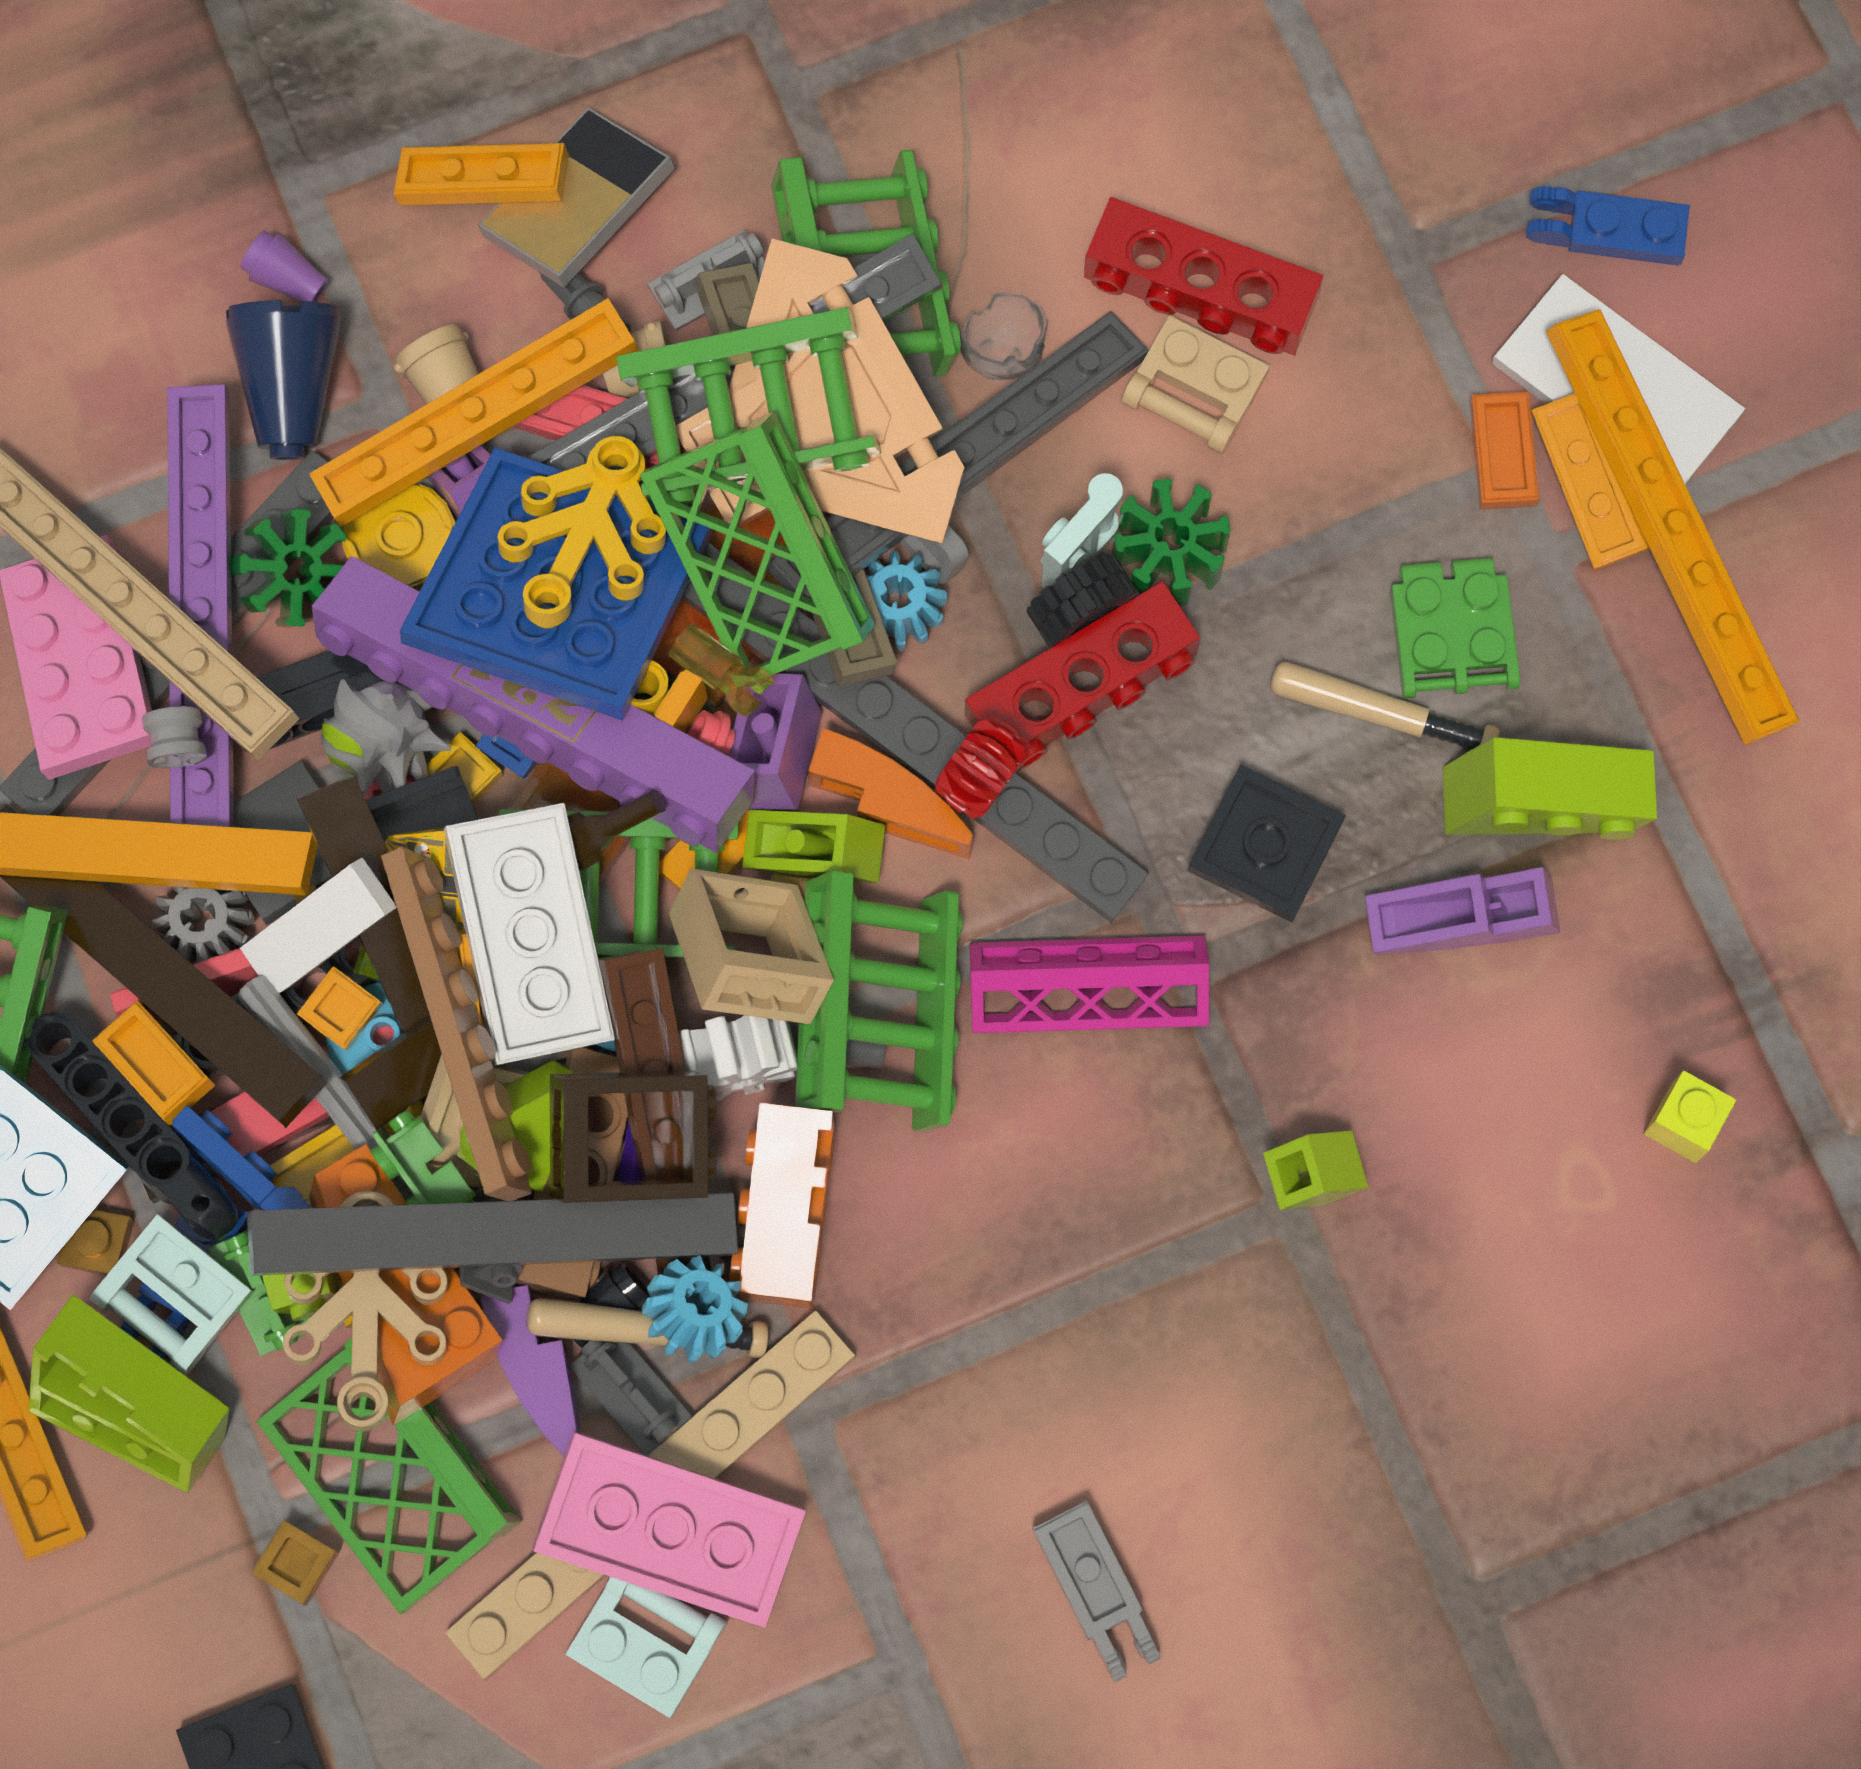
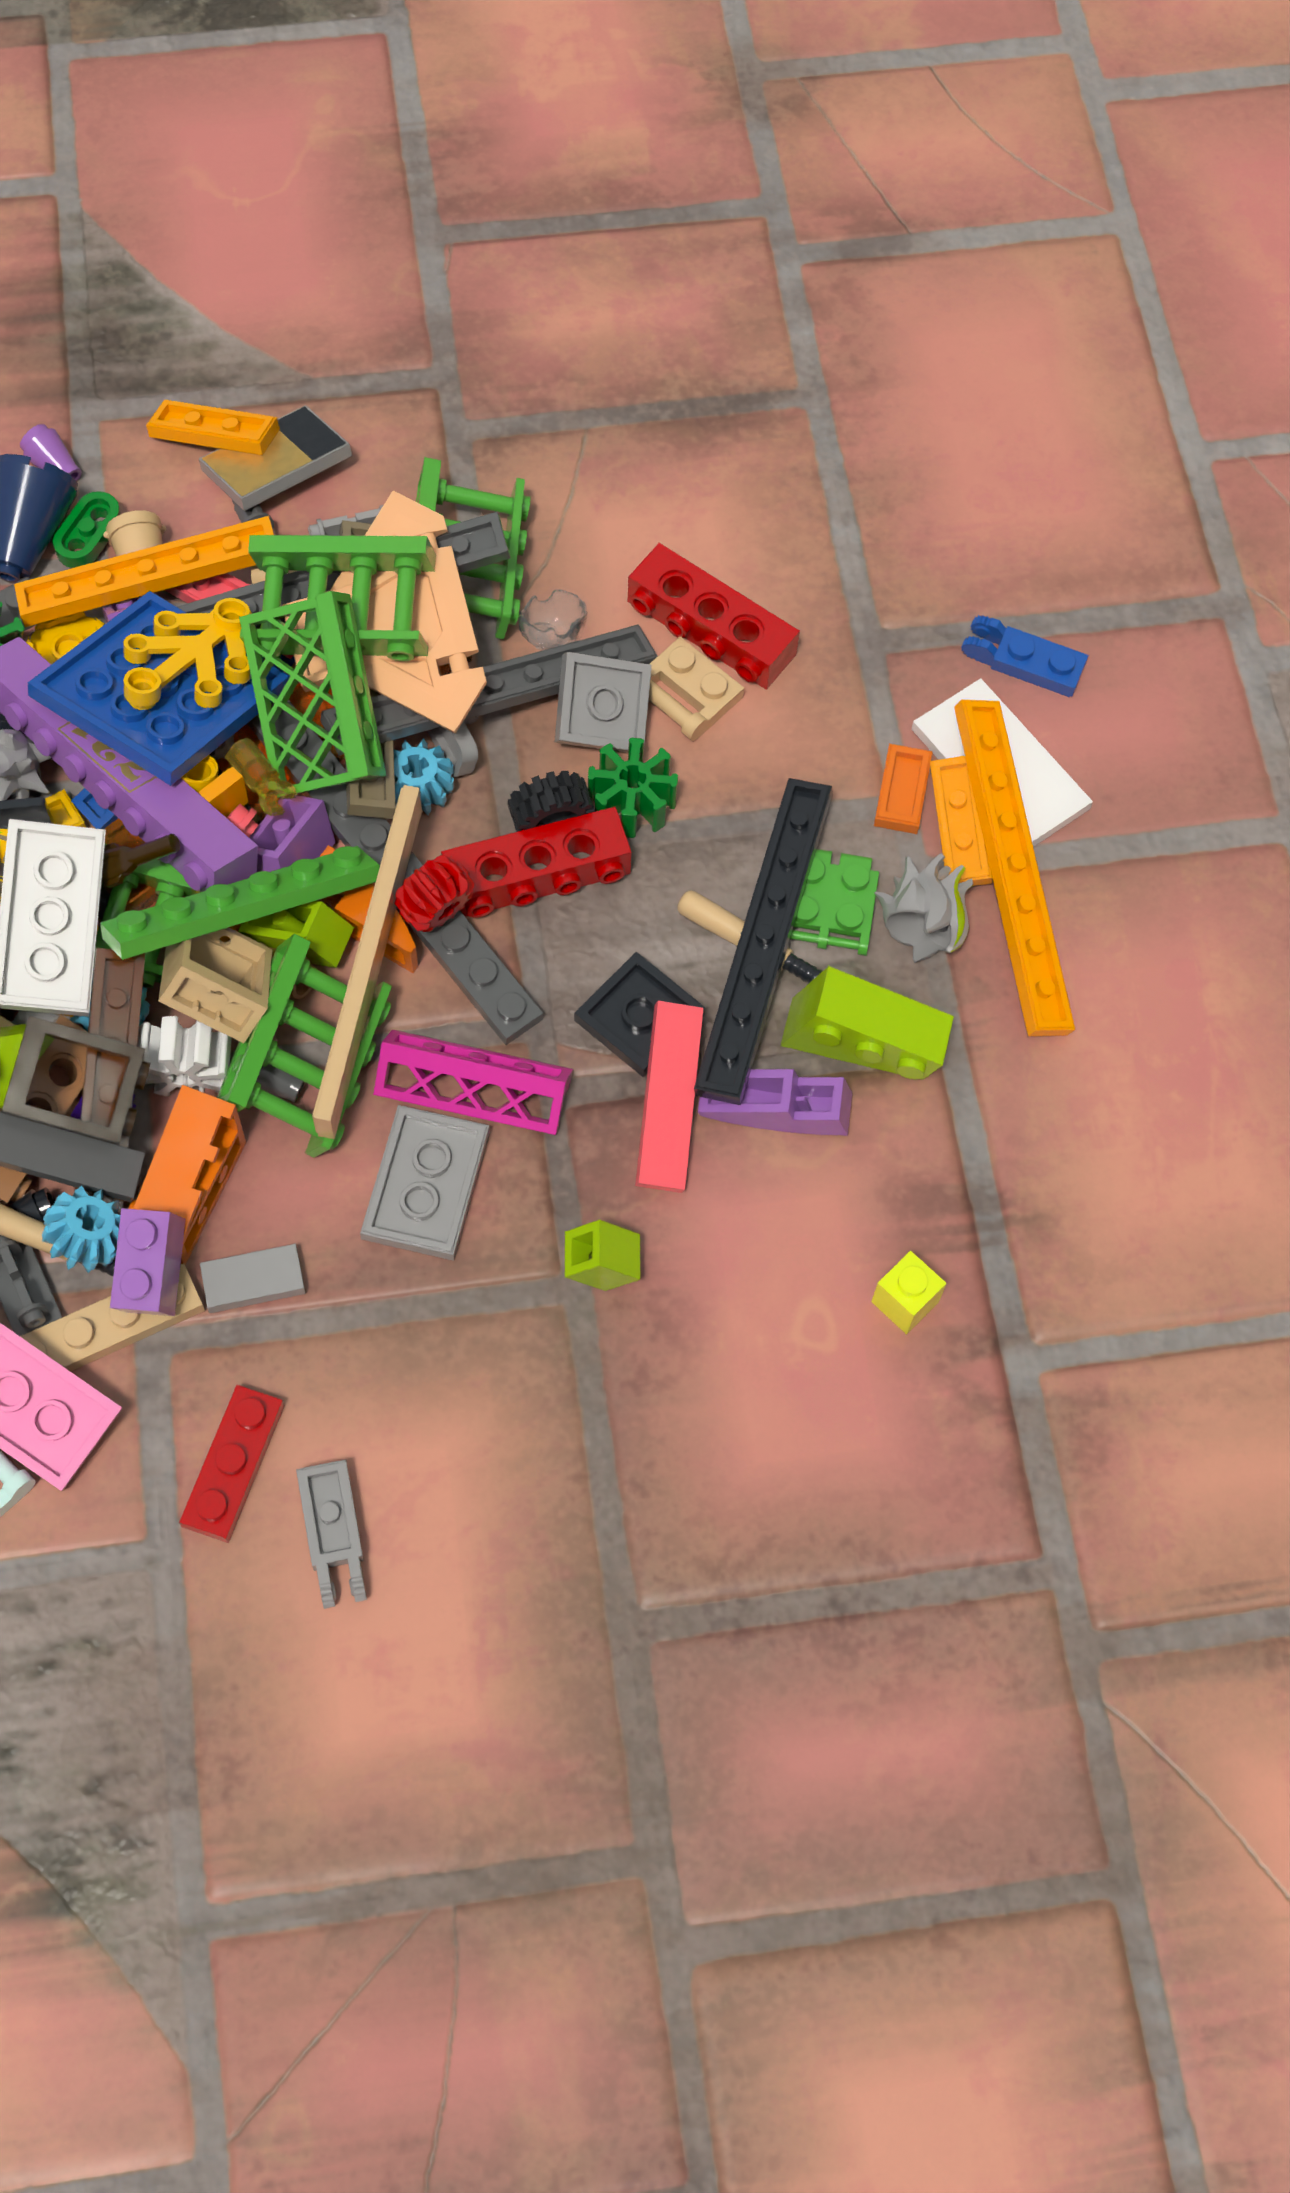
camera: 10 degrees right, 10 degrees down
light aqua plate [1041,473,1123,588] -> none
none -> green plate [53,491,121,568]
none -> bright green plate [100,846,379,960]
none -> medium lavender brick [110,1208,186,1317]
none -> red plate [179,1385,285,1543]
none -> light grey tile [200,1244,306,1313]
none -> tan tile [312,785,422,1139]
none -> light grey tile [360,1105,490,1261]
none -> light grey plate [554,652,652,753]
none -> coral tile [635,1001,703,1193]
none -> black tile [694,778,833,1105]
none -> light grey hair [874,853,974,963]

